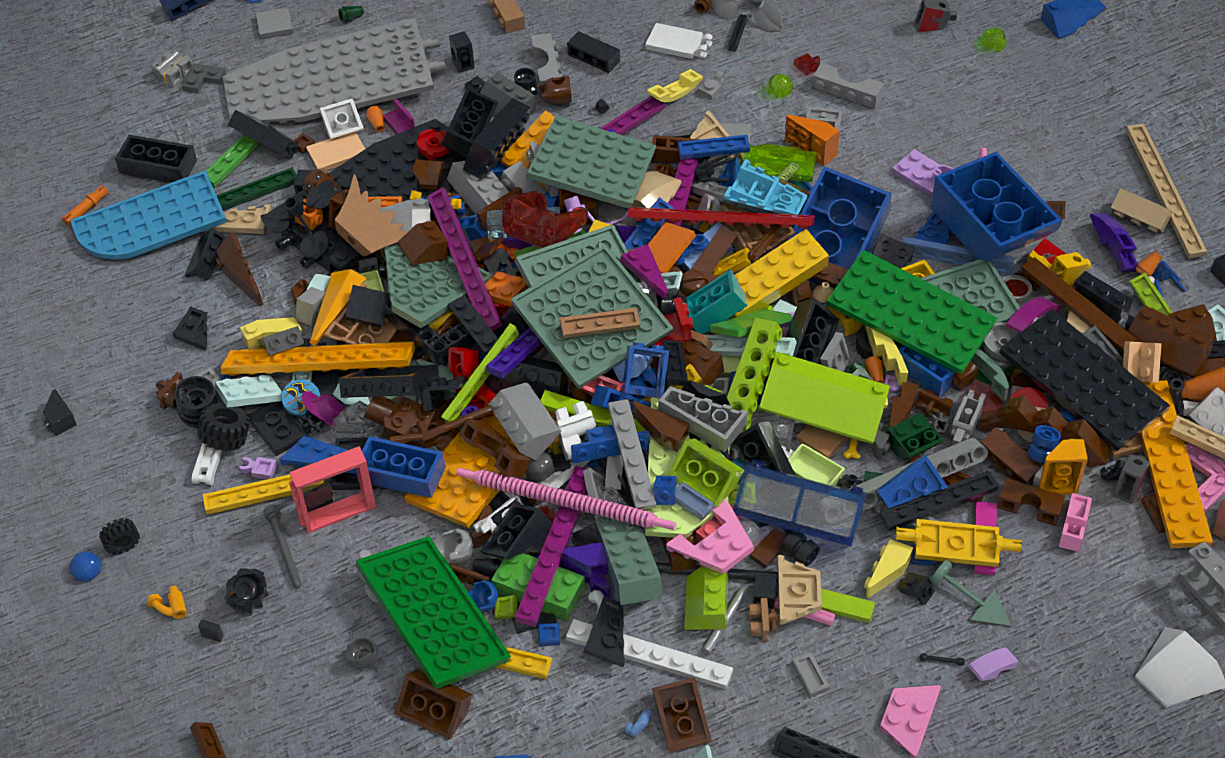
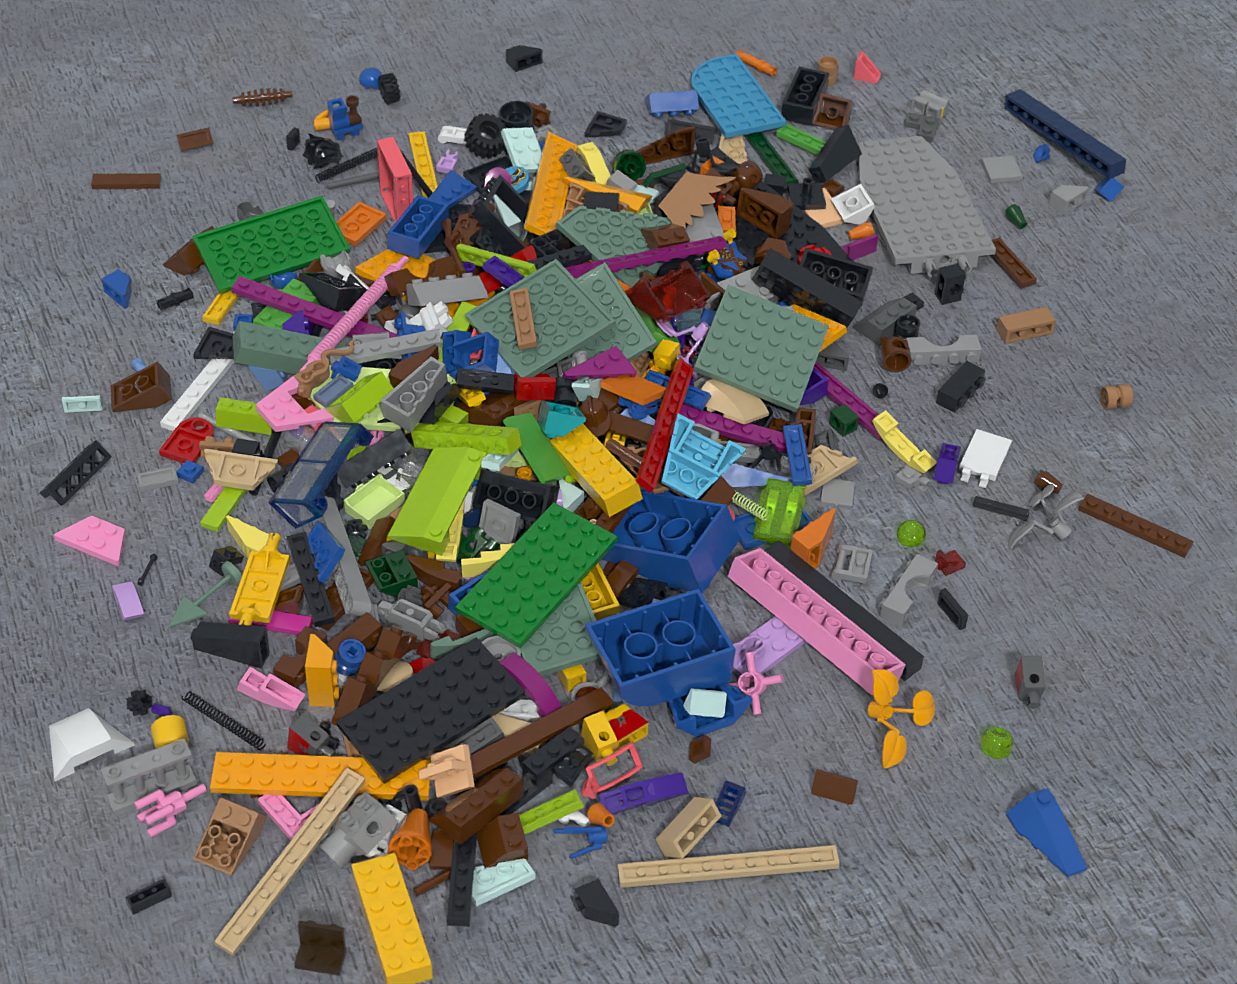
camera: 90 degrees right, 5 degrees down
none -> black gear [126,690,152,716]
none -> dark purple arm [151,703,173,717]
none -> yellow piece [151,715,189,766]
none -> black pin [156,288,194,311]
none -> red tile [159,418,214,463]
none -> blue plate [176,460,204,483]
none -> black piece [182,691,266,750]
none -> black slope [191,621,270,669]
none -> reddish brown piece [232,88,293,106]
none -> reddish brown slope [274,585,304,615]
none -> medium nougat animal [294,340,355,398]
none -> black piece [315,148,378,184]
none -> blue hips [327,95,363,140]
none -> orange plate [336,201,387,247]
none -> reddish brown tile [358,516,395,566]
none -> coral sword [581,741,643,799]
none -> dark green cylinder [612,149,646,181]
none -> dark green tile [642,163,687,188]
none -> slope [645,90,699,117]
none -> clear blue slope [715,780,746,827]
none -> bright pink brick [728,548,906,695]
none -> reddish brown slope [736,187,794,239]
none -> black brick [764,540,924,681]
none -> black tile [787,177,826,210]
none -> reddish brown slope [811,769,858,805]
none -> reddish brown slope [813,93,854,130]
none -> medium nougat wheel [818,56,839,86]
none -> dark green brick [829,404,859,437]
none -> coral slope [854,51,881,84]
none -> light orange plant [868,669,935,768]
none -> dark purple slope [934,443,961,484]
none -> black tile [937,588,968,630]
none -> reddish brown plate [992,237,1037,289]

